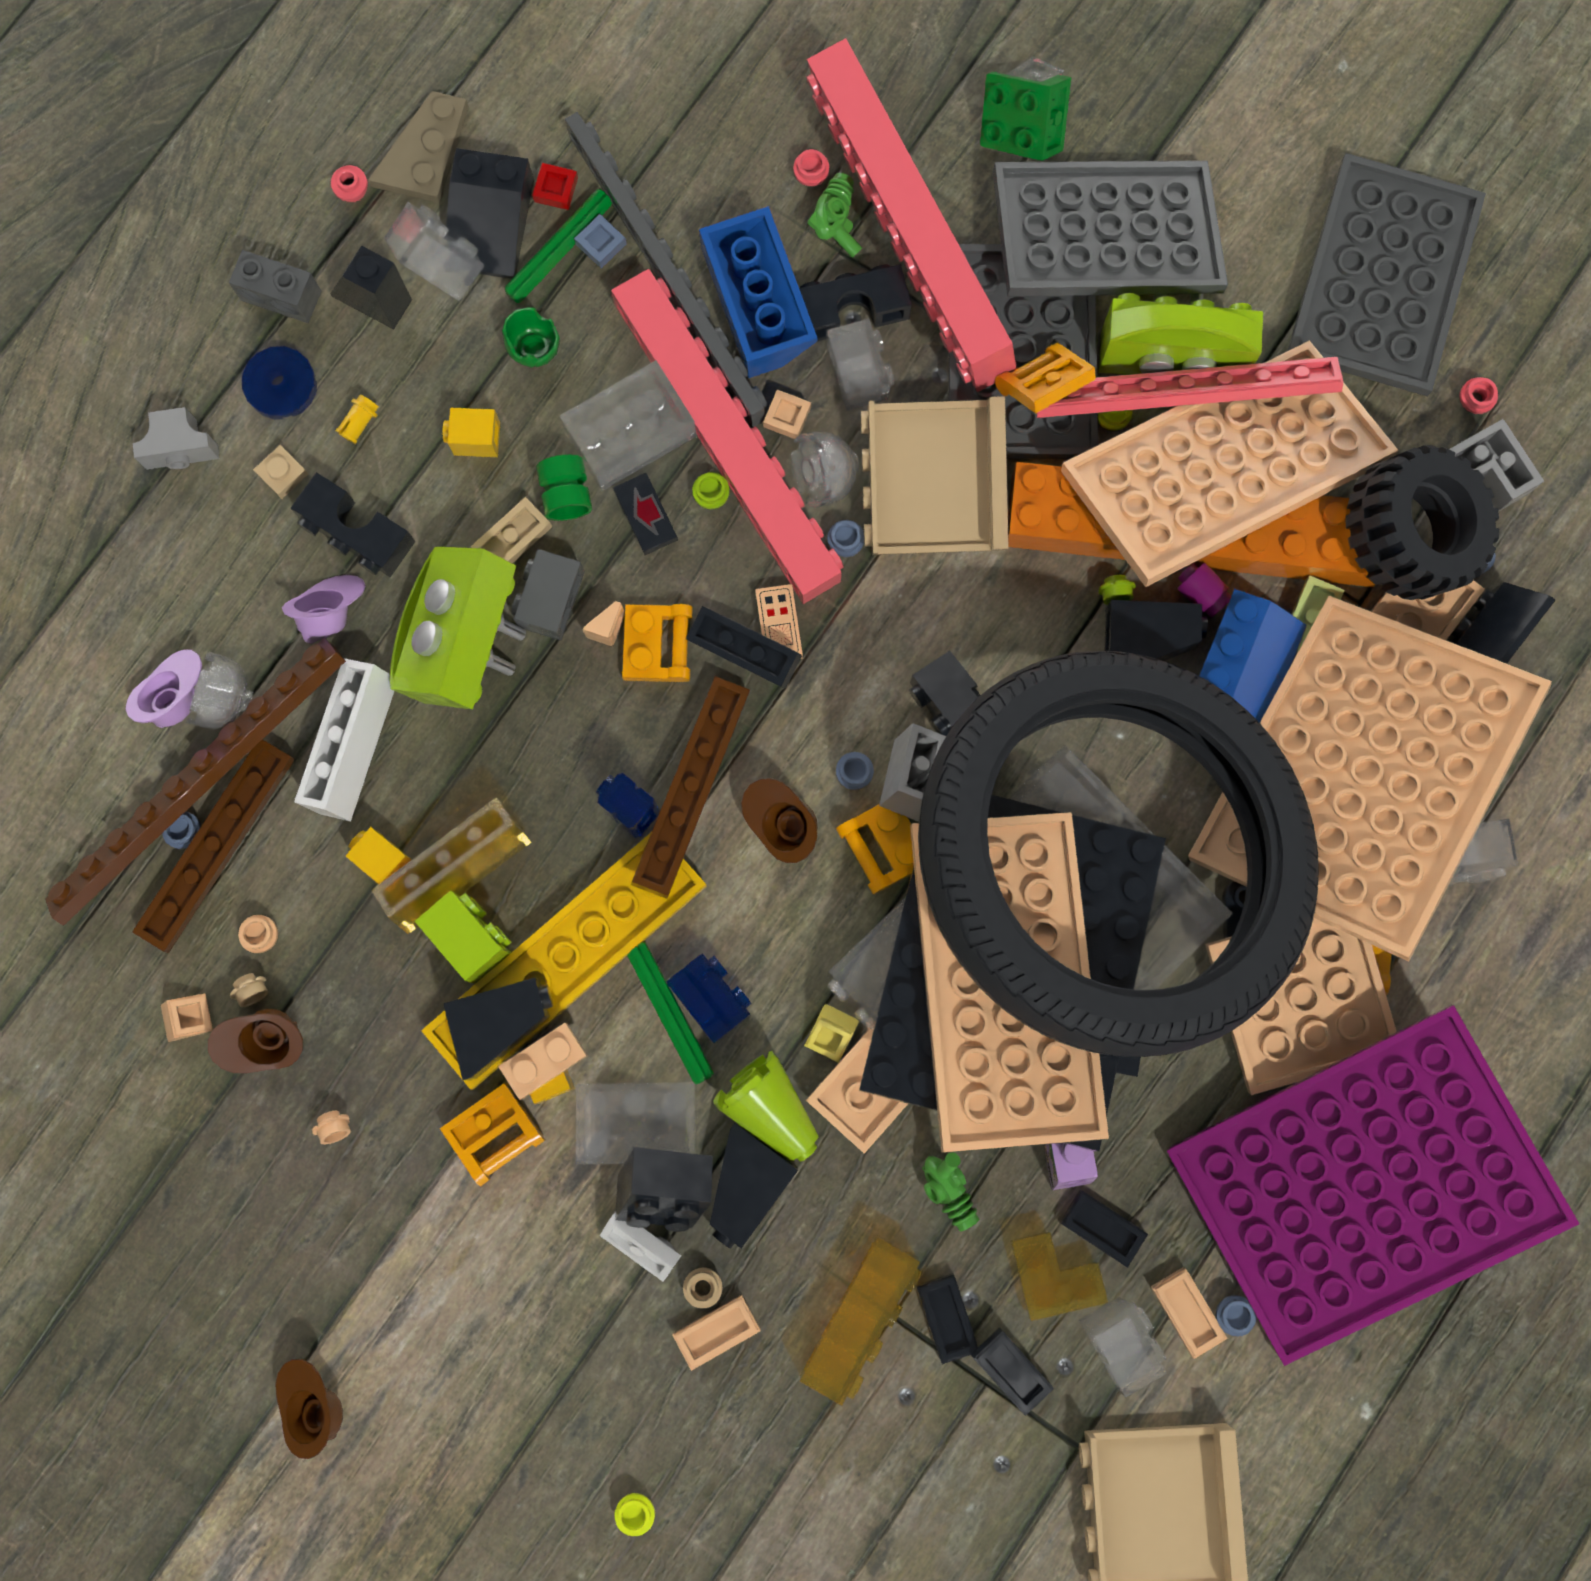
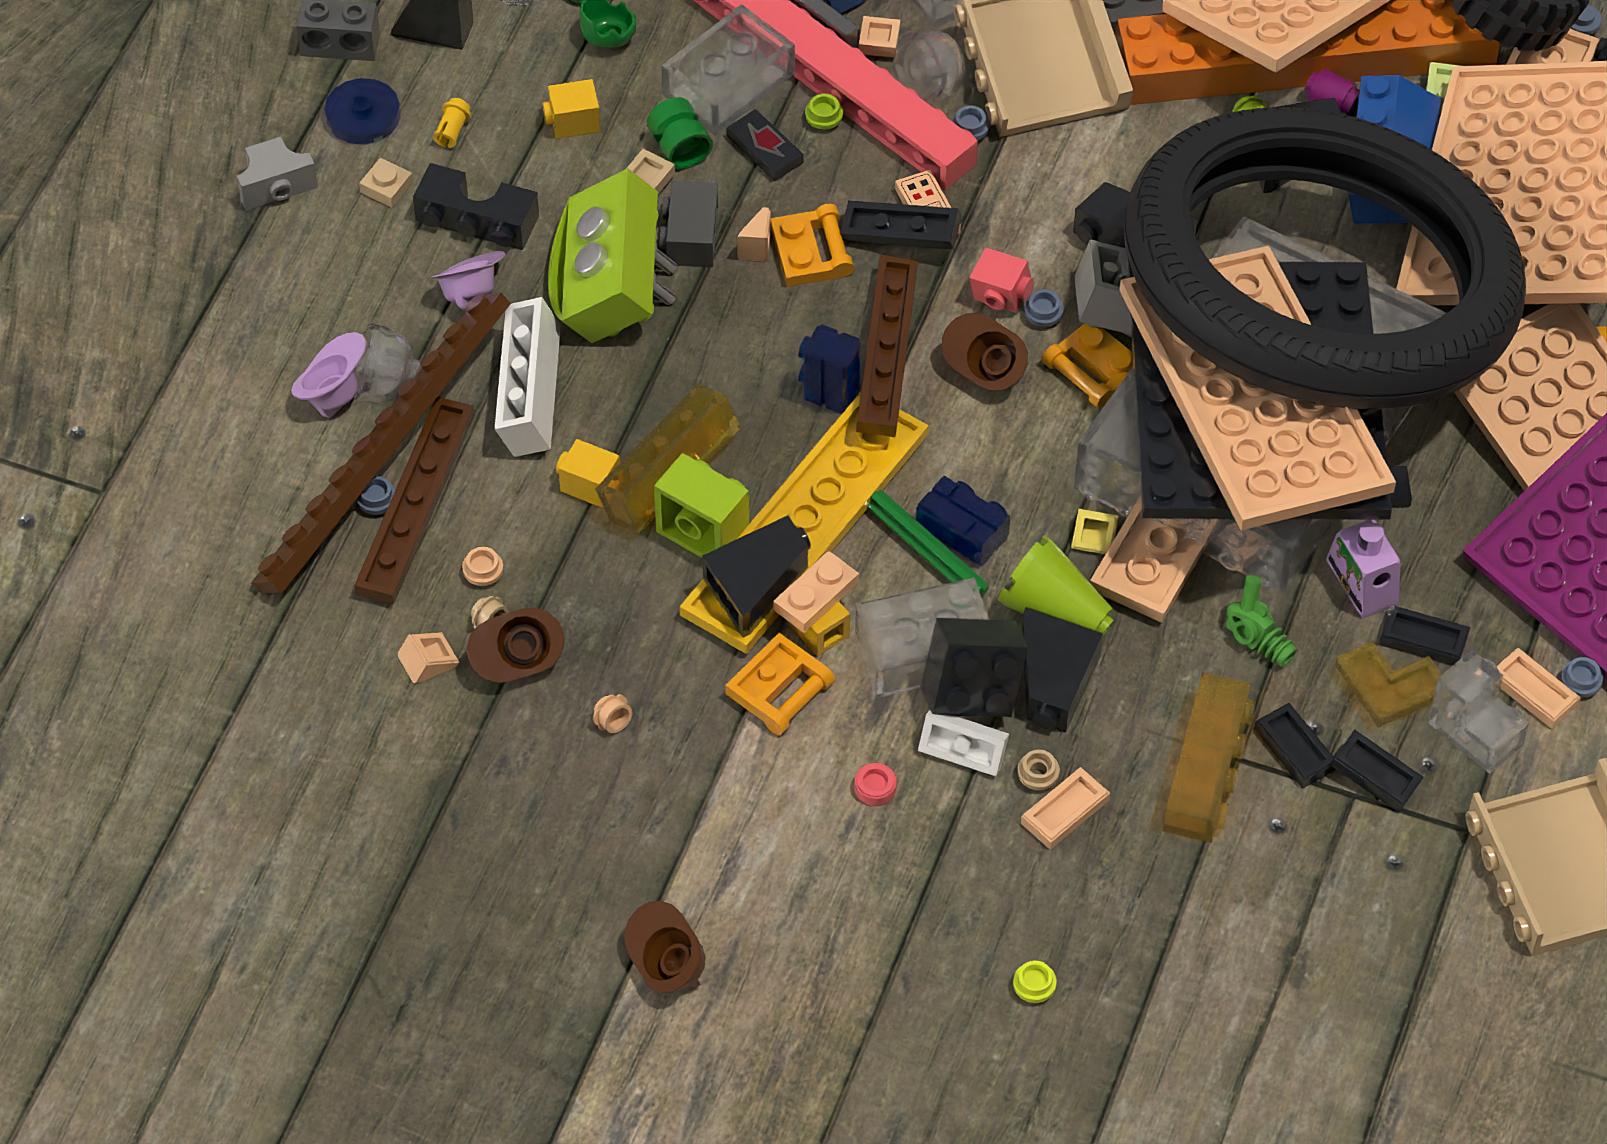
camera: 15 degrees left, 25 degrees down
none -> coral tile [854,763,896,806]
none -> coral brick [969,248,1034,313]

